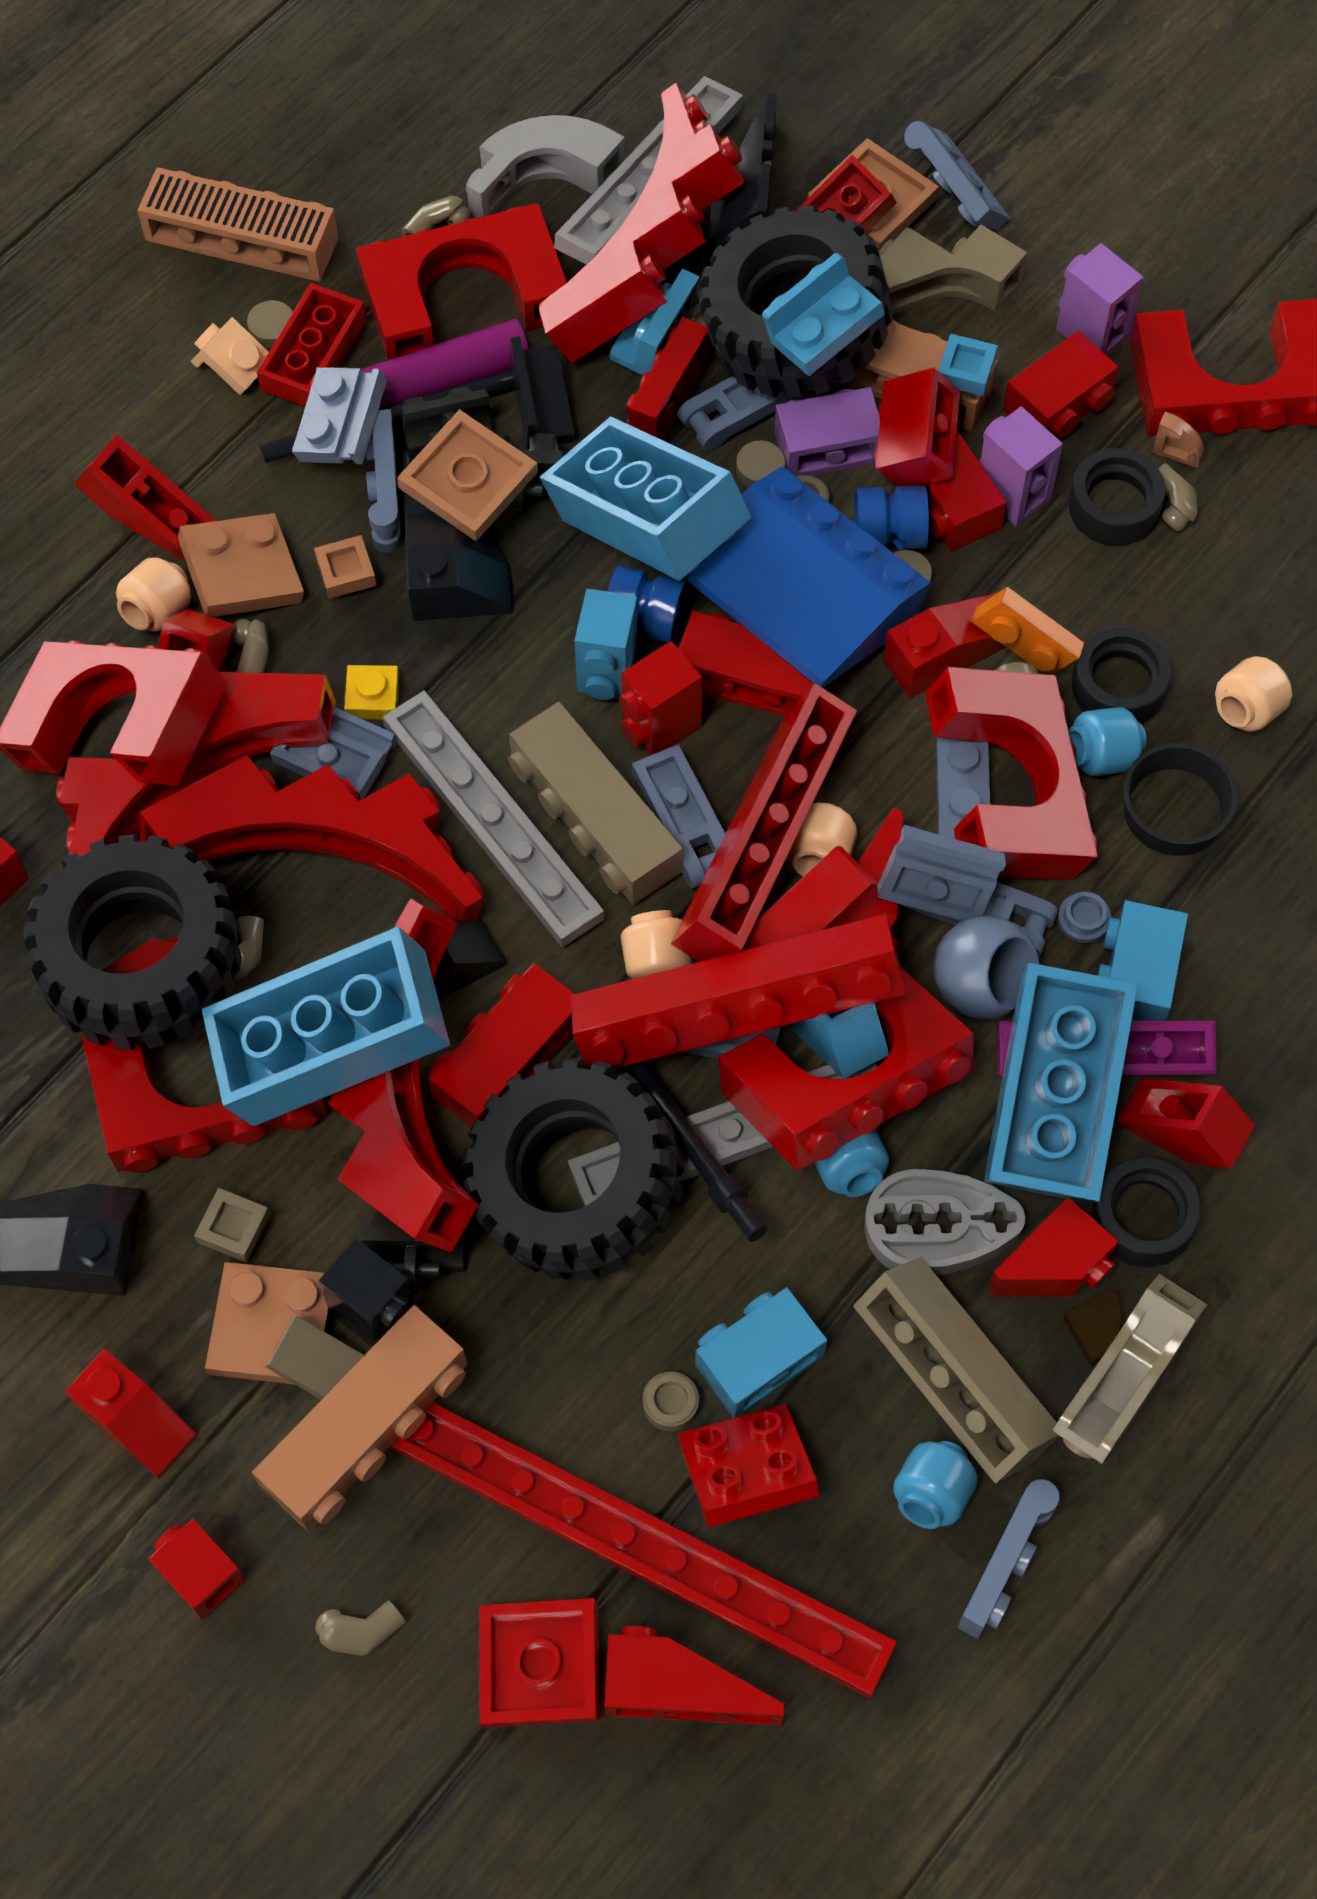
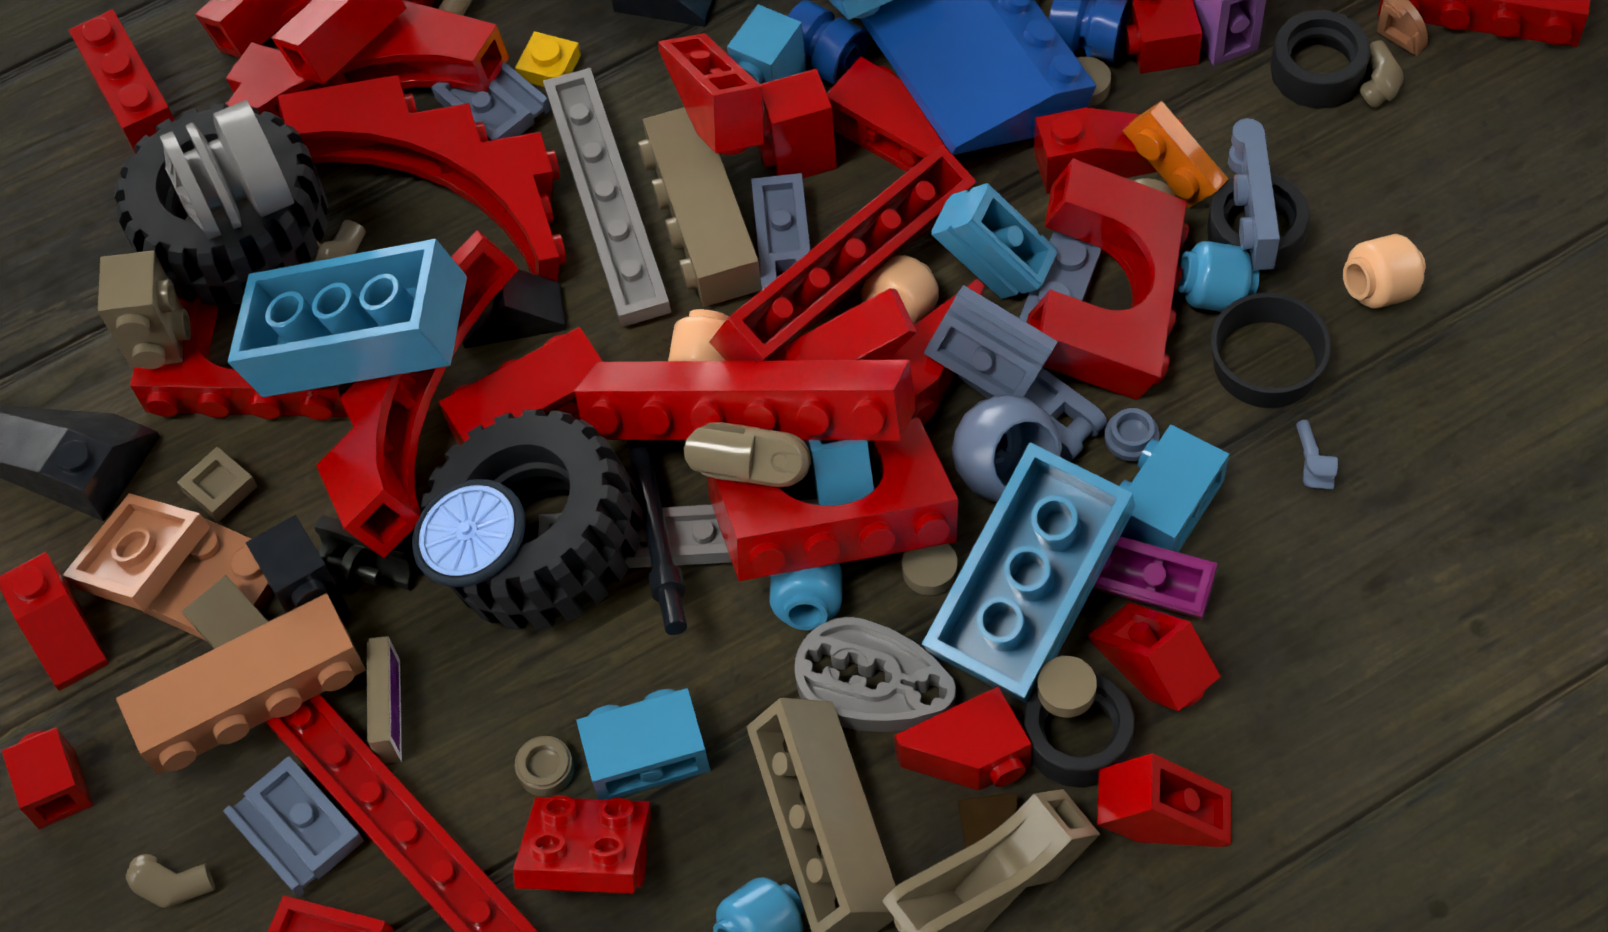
camera: 25 degrees right, 5 degrees down
none -> nougat plate [62,493,210,611]
none -> dark tan brick [98,250,191,369]
none -> light grey wheel [160,100,294,240]
none -> sand blue plate [223,756,364,897]
none -> dark tan tile [367,636,402,765]
none -> light blue wheel [412,479,526,587]
none -> red slope [658,33,764,155]
none -> dark tan arm [684,422,811,487]
none -> dark tan tile [902,544,958,596]
none -> dark azure brick [931,183,1058,299]
none -> dark tan tile [1037,656,1097,718]
none -> red slope [1097,753,1231,847]
none -> sand blue plate [1228,118,1280,270]
none -> sand blue hand [1296,420,1338,489]

